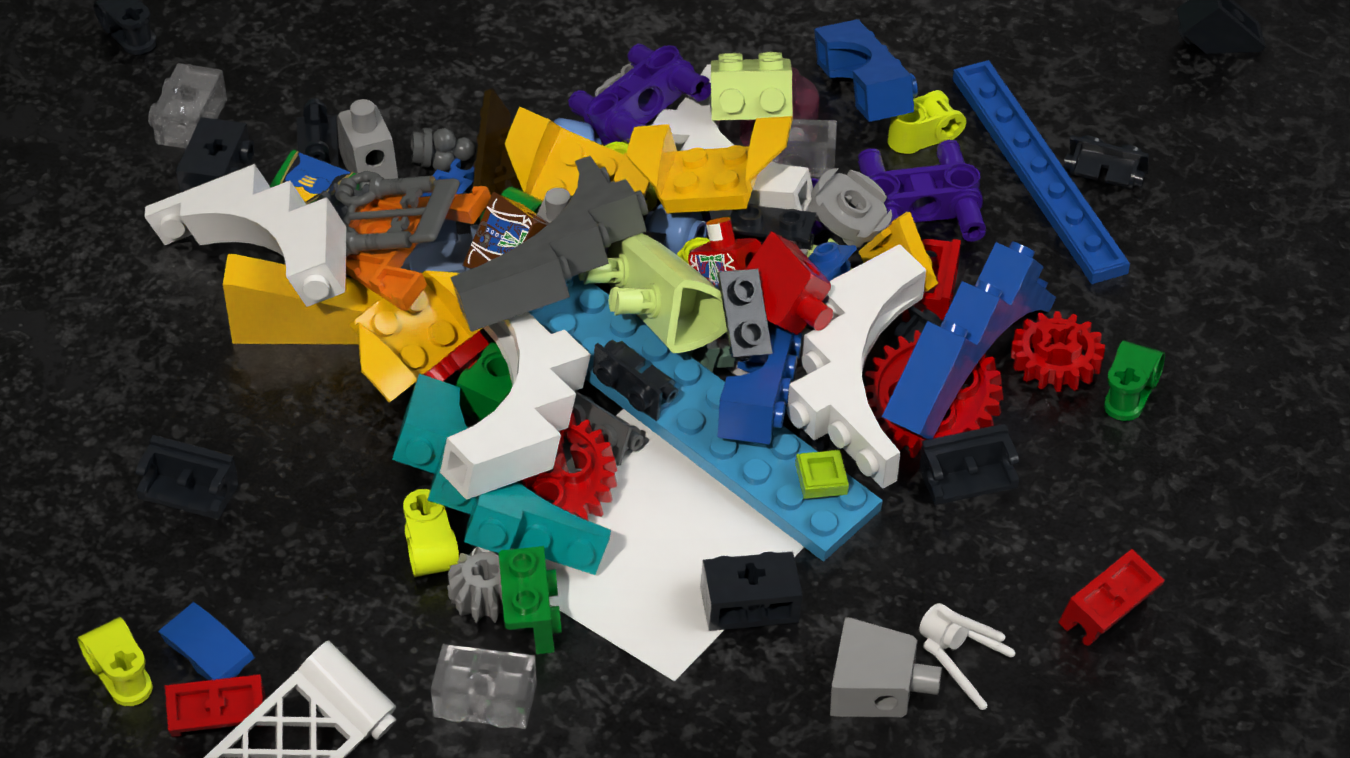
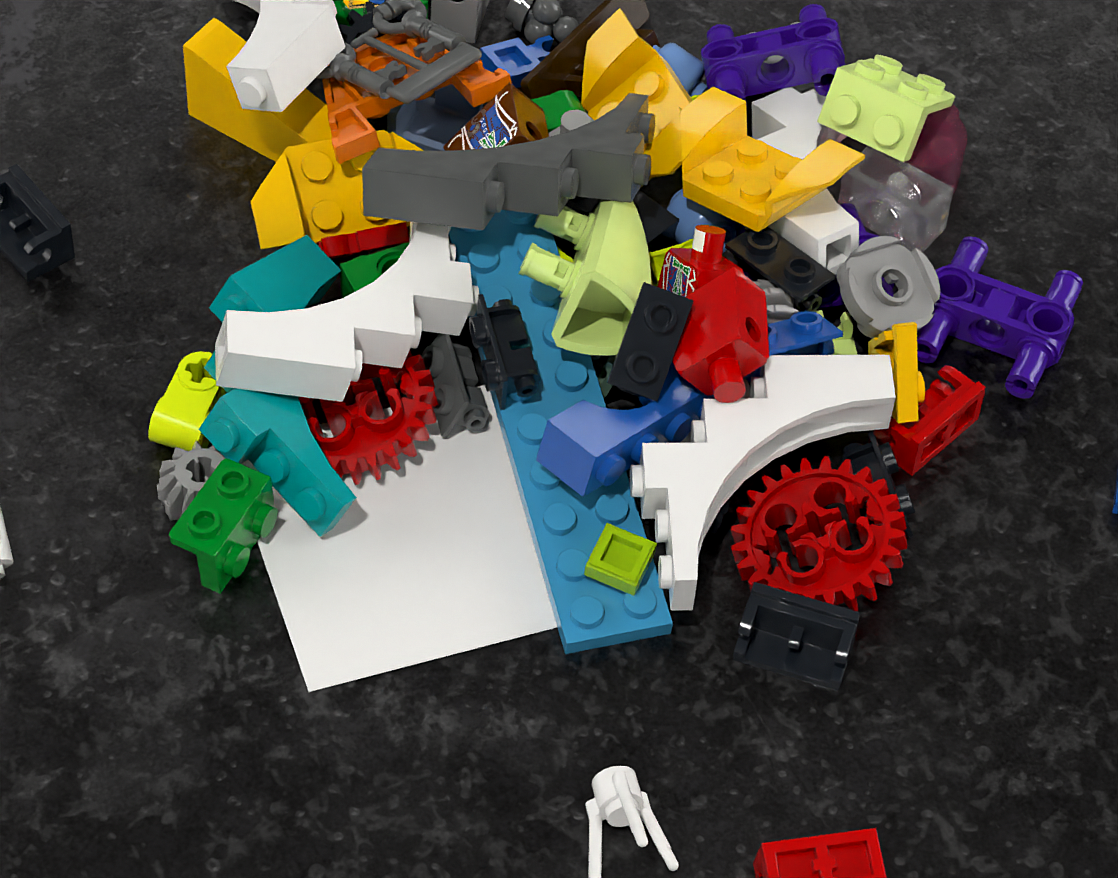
camera: 30 degrees right, 5 degrees up
clear brick [431,644,537,729] -> none
black brick [700,551,803,631] -> none
blue arch [814,19,918,122] -> none
light grey torso [830,617,942,717] -> none
blue arch [882,241,1056,439] -> none
neon yellow piece [888,90,966,154] -> none
red gear [1011,311,1105,392] -> none
green piece [1104,340,1165,421] -> none

